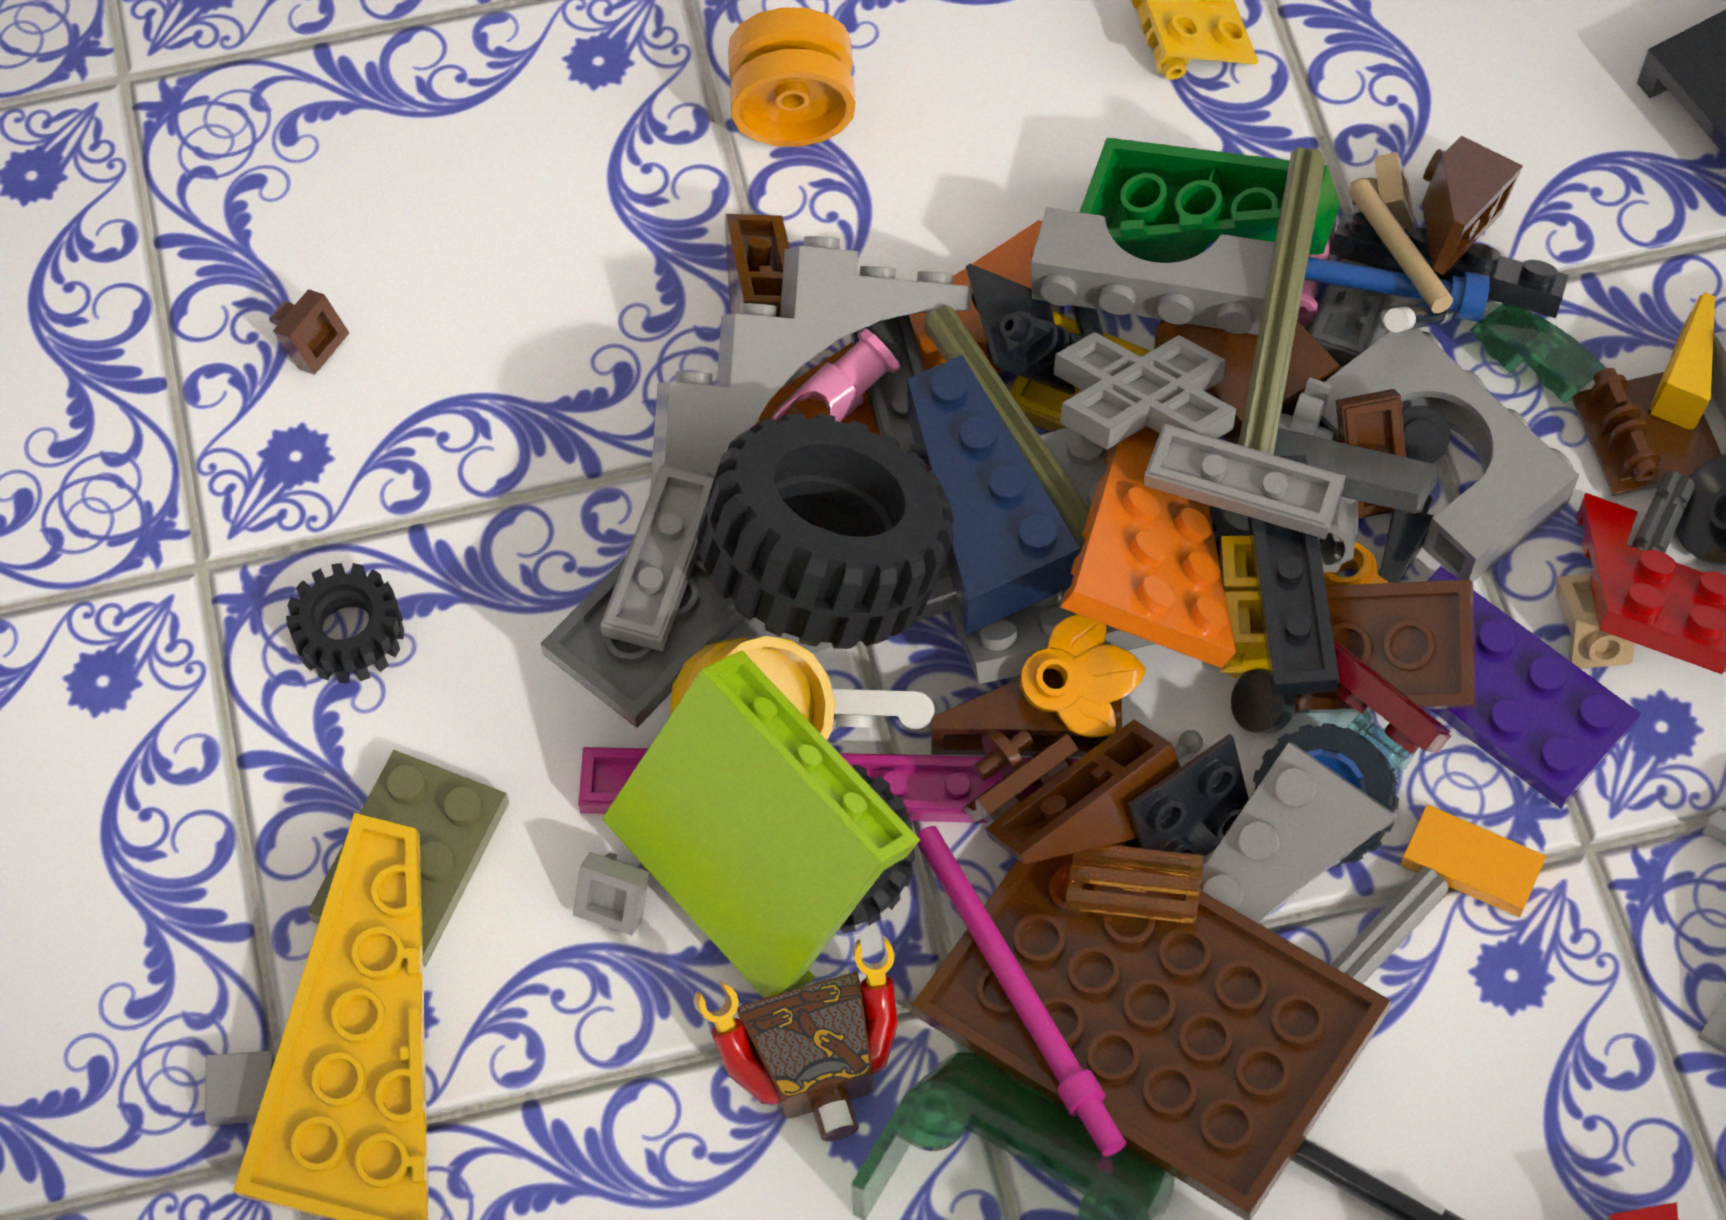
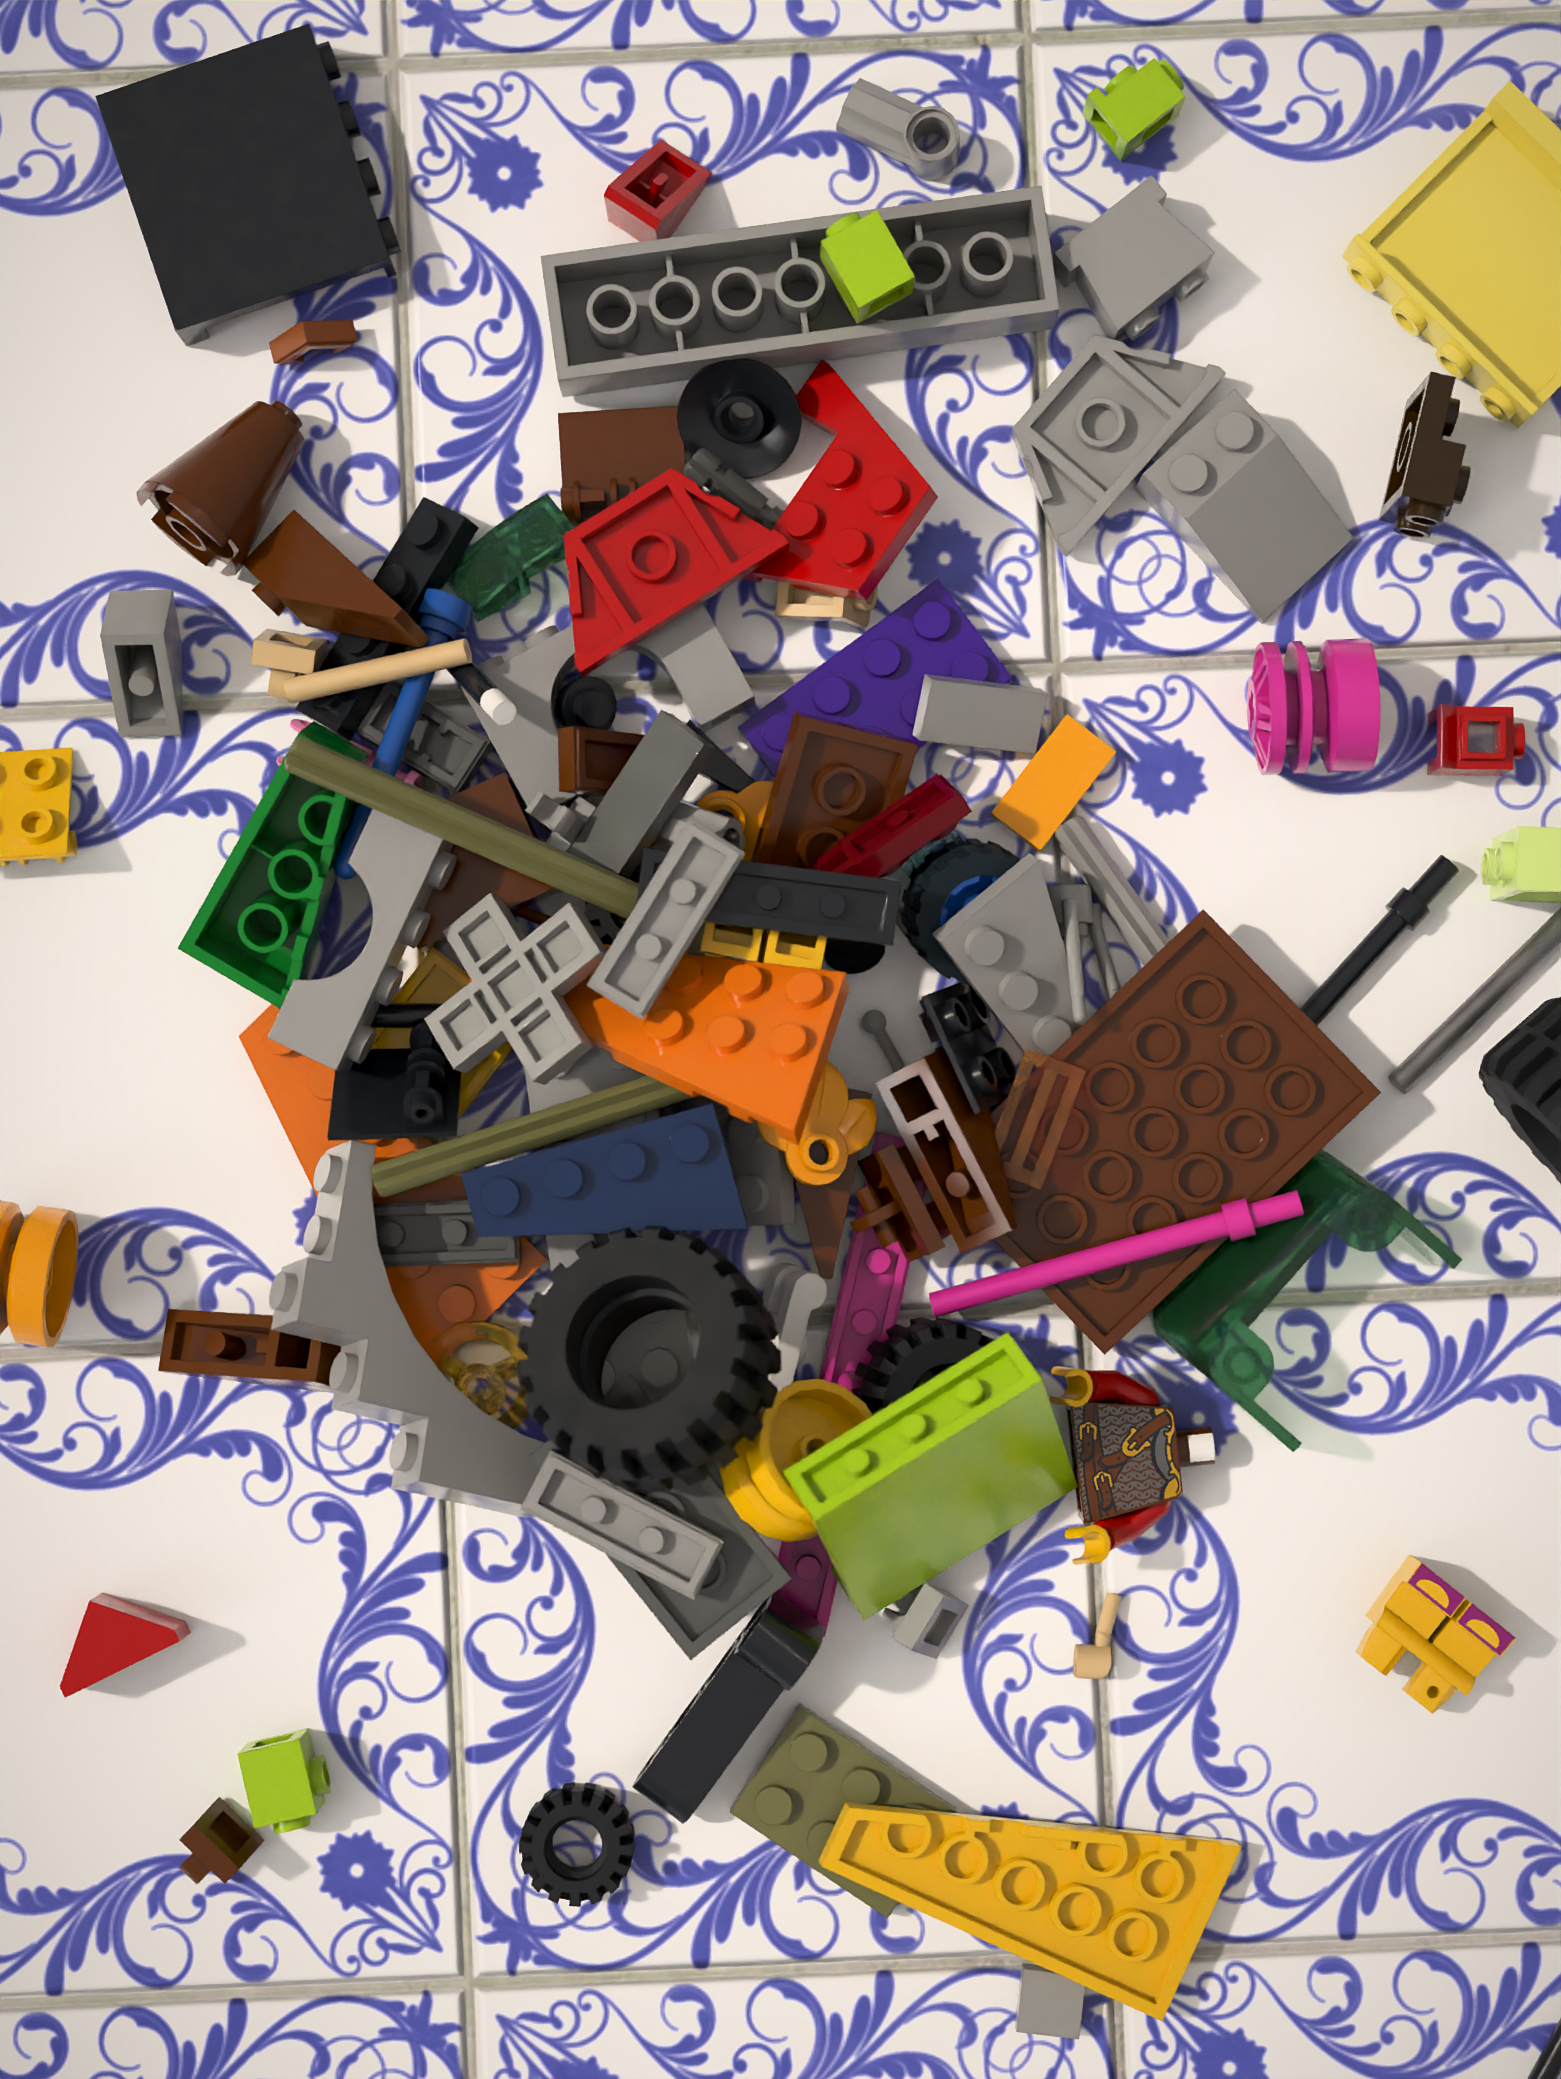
camera: 80 degrees left, 25 degrees up
bright pink piece [771,328,901,422] -> none
yellow slope [1649,292,1715,430] -> none
none -> red slope [59,1593,191,1698]
none -> light grey slope [100,590,183,737]
none -> reddish brown cone [136,400,305,576]
none -> lime brick [237,1728,331,1833]
none -> dark orange tile [269,320,358,365]
none -> red wing [563,468,789,677]
none -> black beam [632,1592,826,1824]
none -> light grey tile [912,674,1048,754]
none -> light grey plant [1047,884,1120,1022]
none -> tan hand [1073,1592,1122,1679]
none -> dark pink wheel [1247,638,1381,775]

